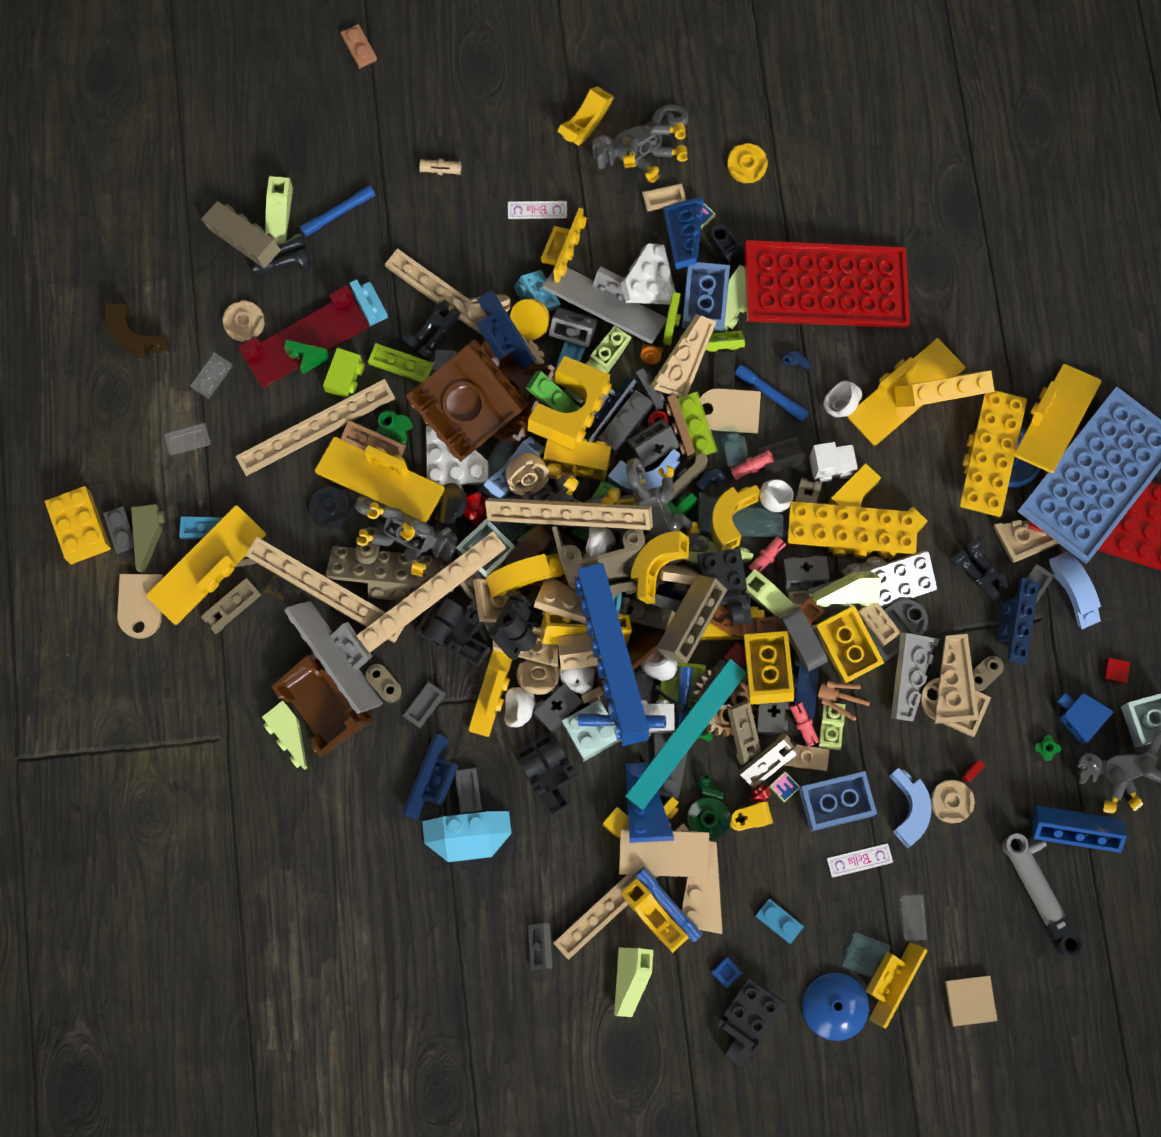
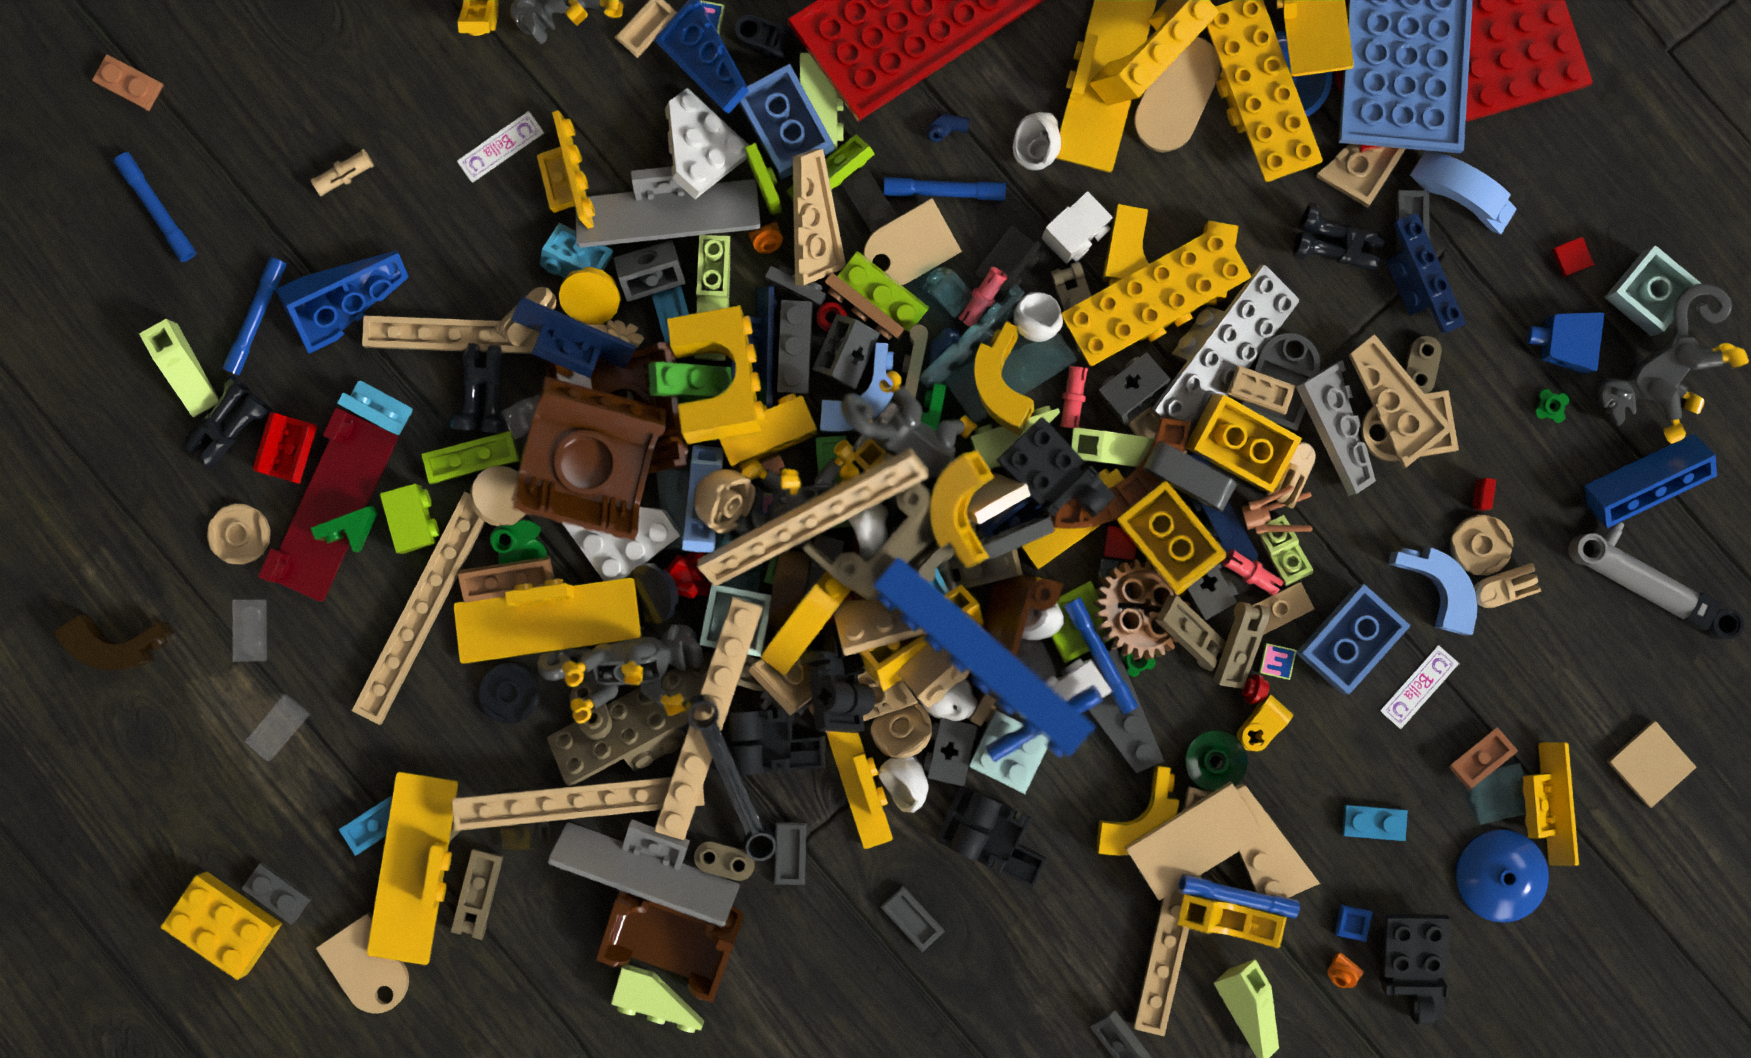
camera: 35 degrees left, 10 degrees up
olive slope [131,504,165,574] -> none
dark tan brick [201,201,281,268] -> none
dark blue bracket [403,733,458,820] -> none
medium azure wedge [422,811,511,862] -> none
teal tile [625,659,747,810] -> none
blue wing [626,762,674,843] -> none
black hinge [652,684,686,712] -> none
dark tan brick [656,575,727,664] -> none
black piece [689,533,709,552] -> none
dark green arm [698,773,725,801] -> none
slope [811,572,881,607] -> none
clear tile [900,895,927,941] -> none
none -> blue piece [113,152,196,262]
none -> red bracket [253,412,317,484]
none -> blue wedge [275,250,408,354]
none -> tan tile [470,466,526,526]
none -> black piece [686,694,776,861]
none -> clear light blue wing [919,284,1025,388]
none -> tan tile [1134,37,1221,152]
none -> tan arm [1266,442,1316,509]
none -> orange plate [1328,951,1364,988]
none -> nougat plate [1449,727,1518,791]
none -> tan arm [1474,563,1541,608]

